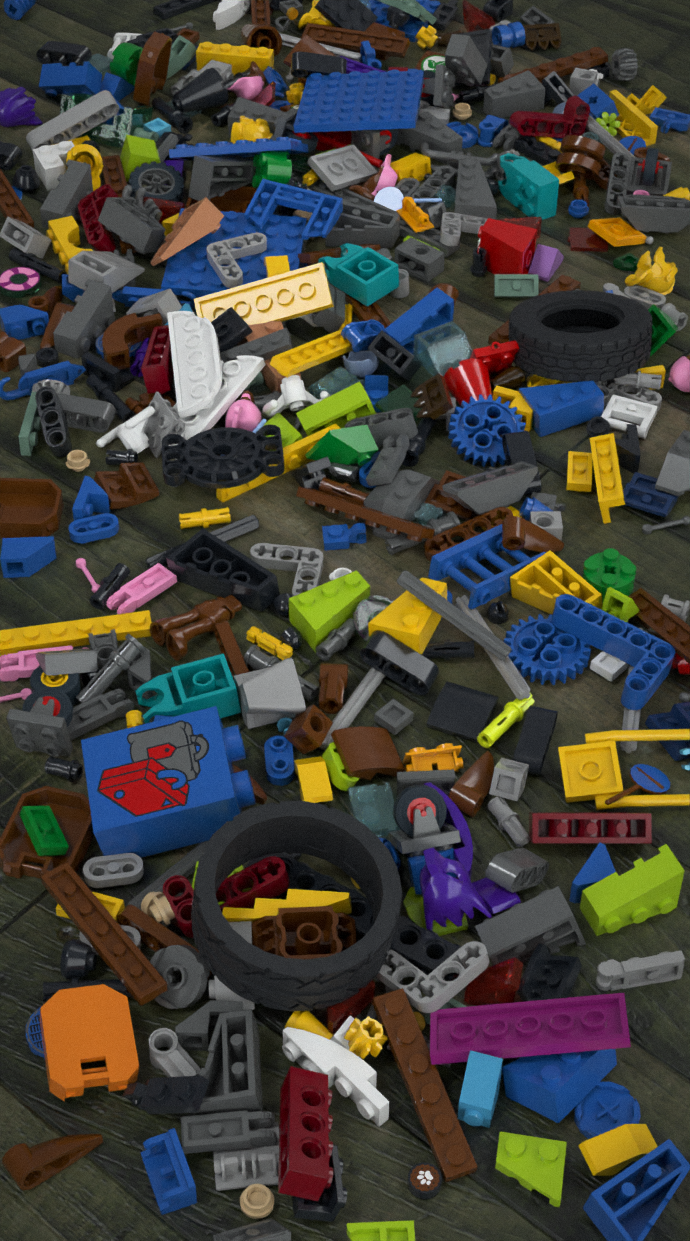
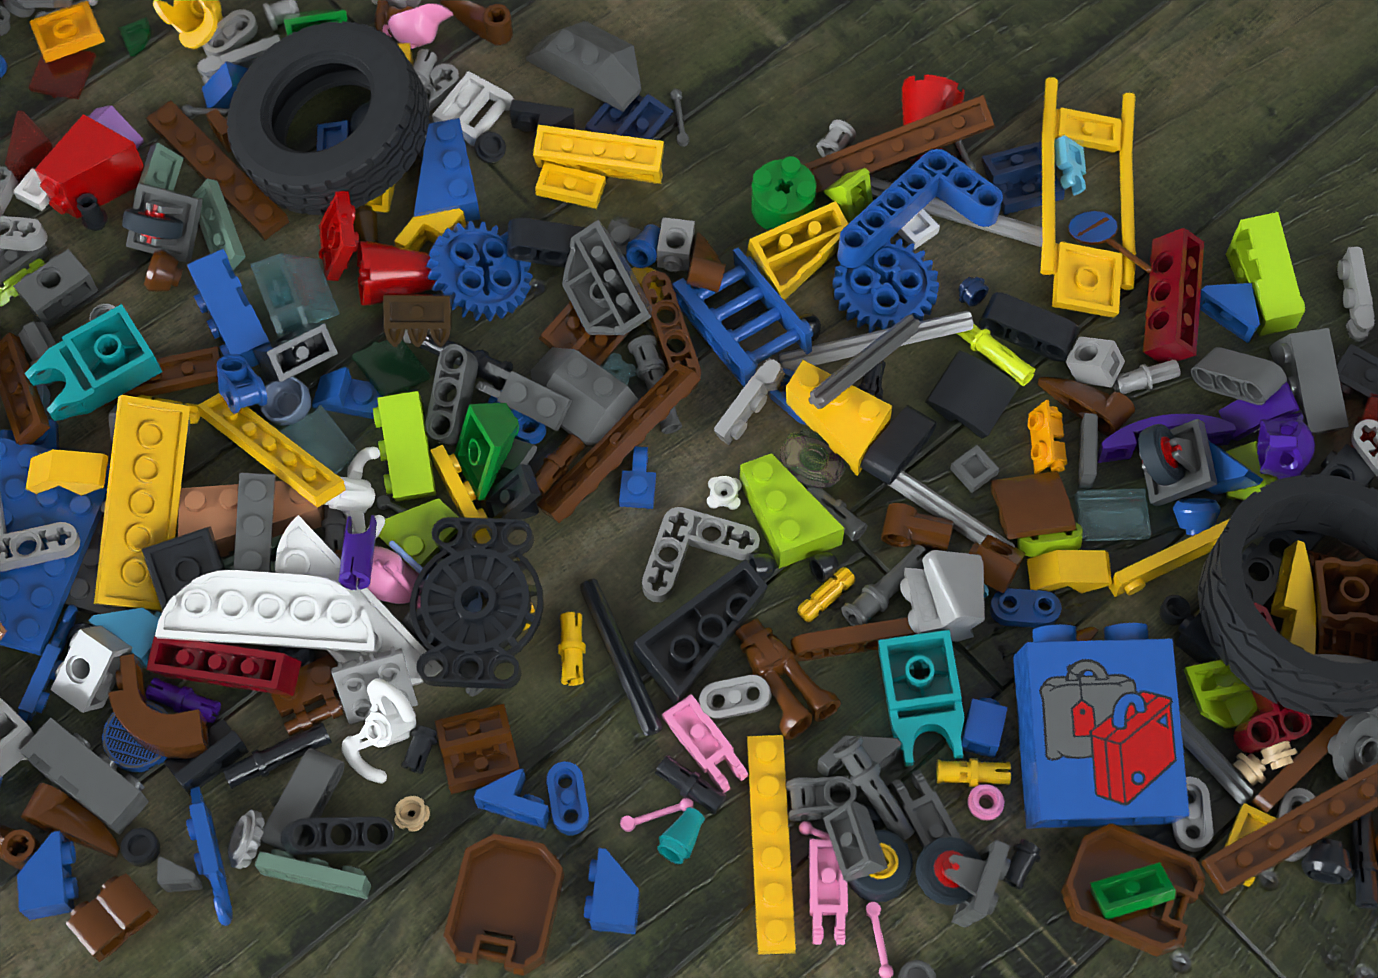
camera: 80 degrees left, 20 degrees up
none -> dark grey plate [122,183,203,262]
none -> sand green plate [192,179,246,270]
none -> dark purple piece [339,515,377,590]
none -> teal cone [657,807,705,864]
none -> light grey plate [699,675,771,719]
none -> light grey hinge [714,359,785,445]
none -> dark blue plate [958,277,989,307]

